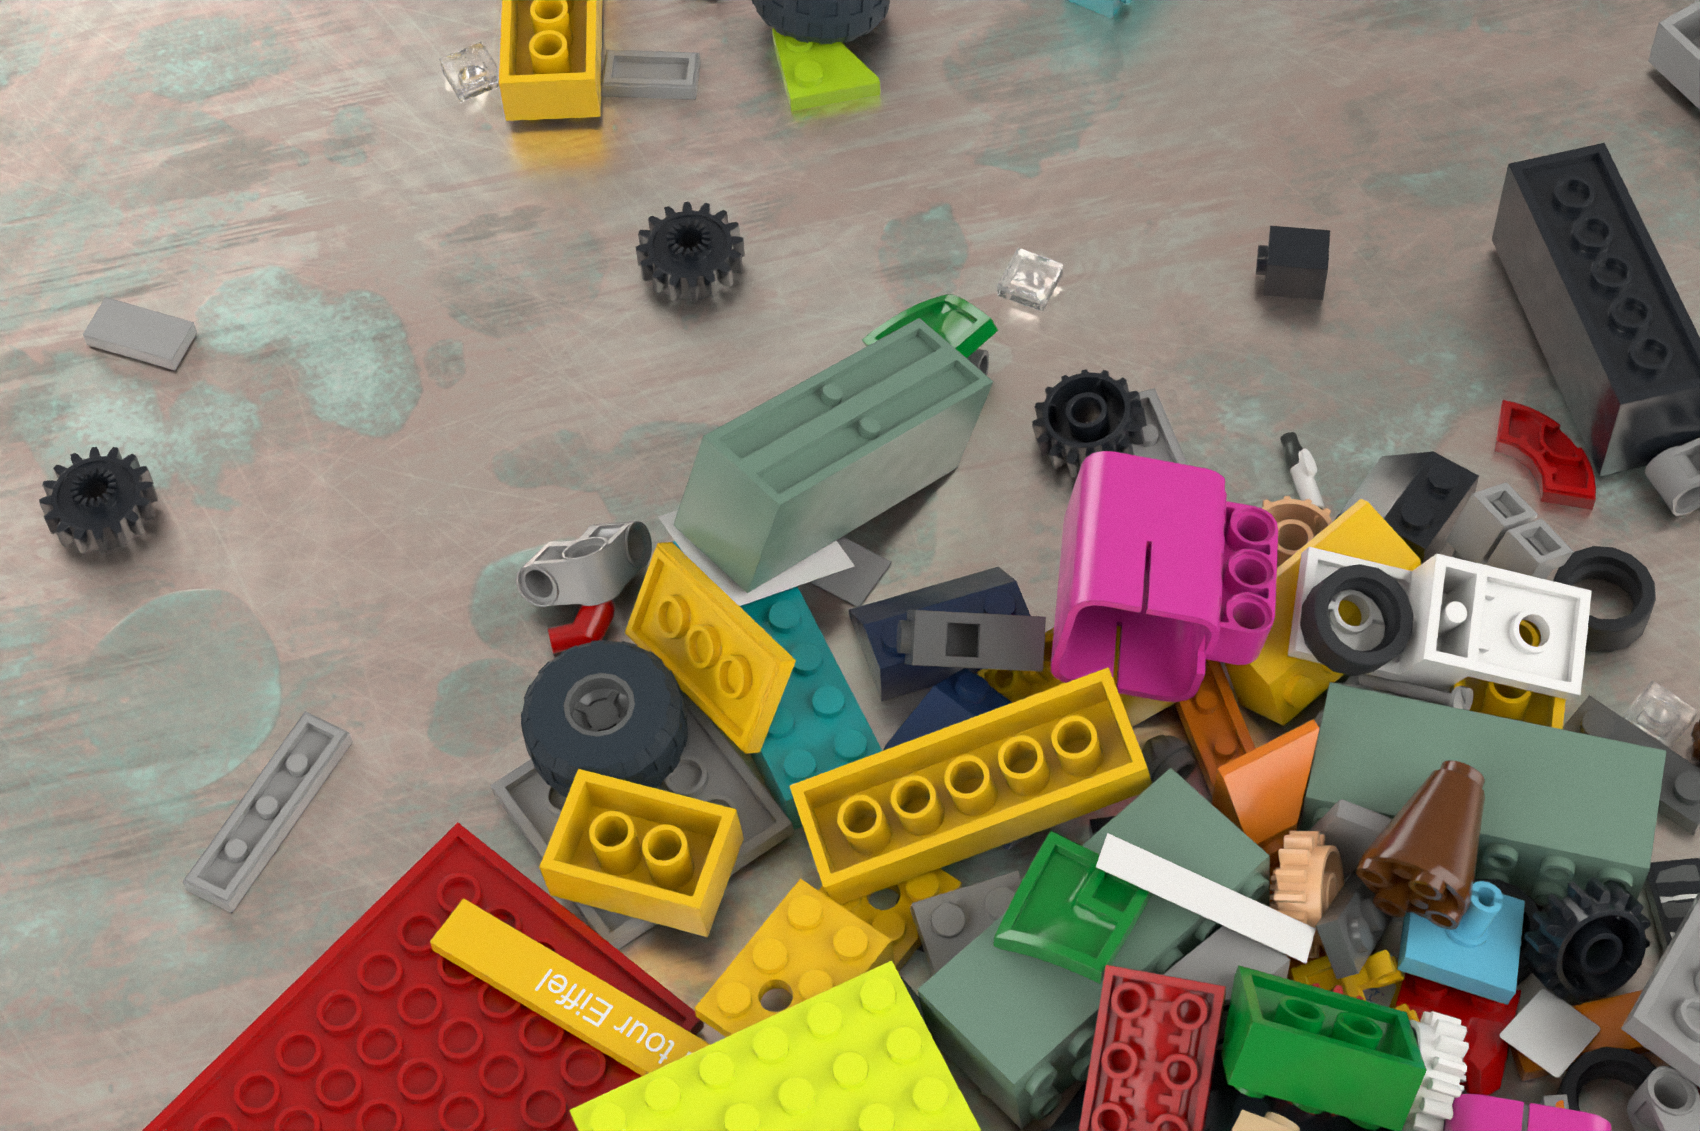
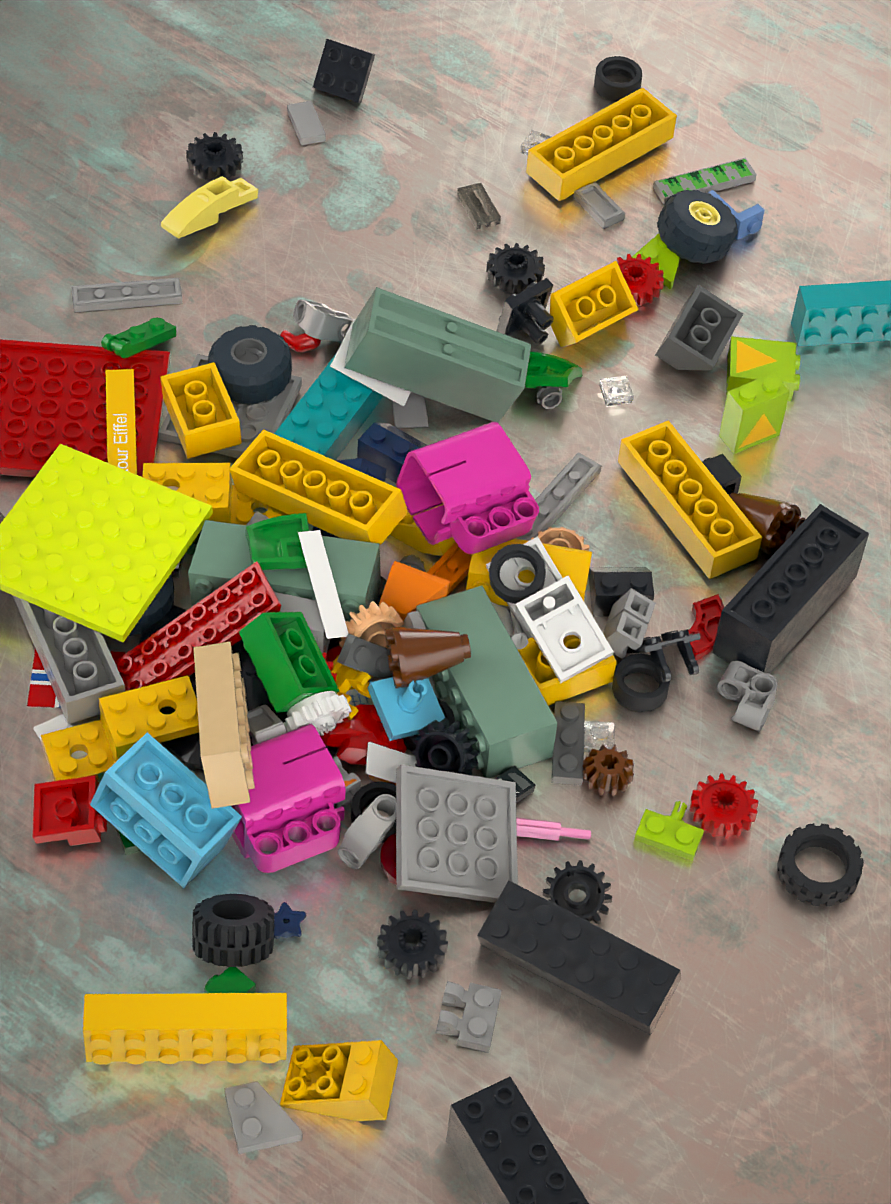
camera: 45 degrees right, 5 degrees down
yellow plate [625,542,796,754] -> none
dark grey brick [897,610,1046,672] -> none
black gear [1032,369,1147,477] -> none
white piece [1280,432,1326,510] -> none
none -> green plate [101,317,176,358]
none -> light yellow slope [161,176,258,239]
none -> black plate [312,39,375,103]
none -> clear smoke tile [457,183,501,230]
none -> black plate [496,278,554,346]
none -> yellow slope [550,261,639,347]
none -> red gear [617,254,664,306]
none -> yellow brick [618,420,762,579]
none -> black plate [626,629,701,682]
none -> dark grey slope [655,285,743,370]
none -> lime brick [719,373,790,454]
none -> lime brick [726,336,800,401]
none -> reddish brown cone [729,493,806,556]

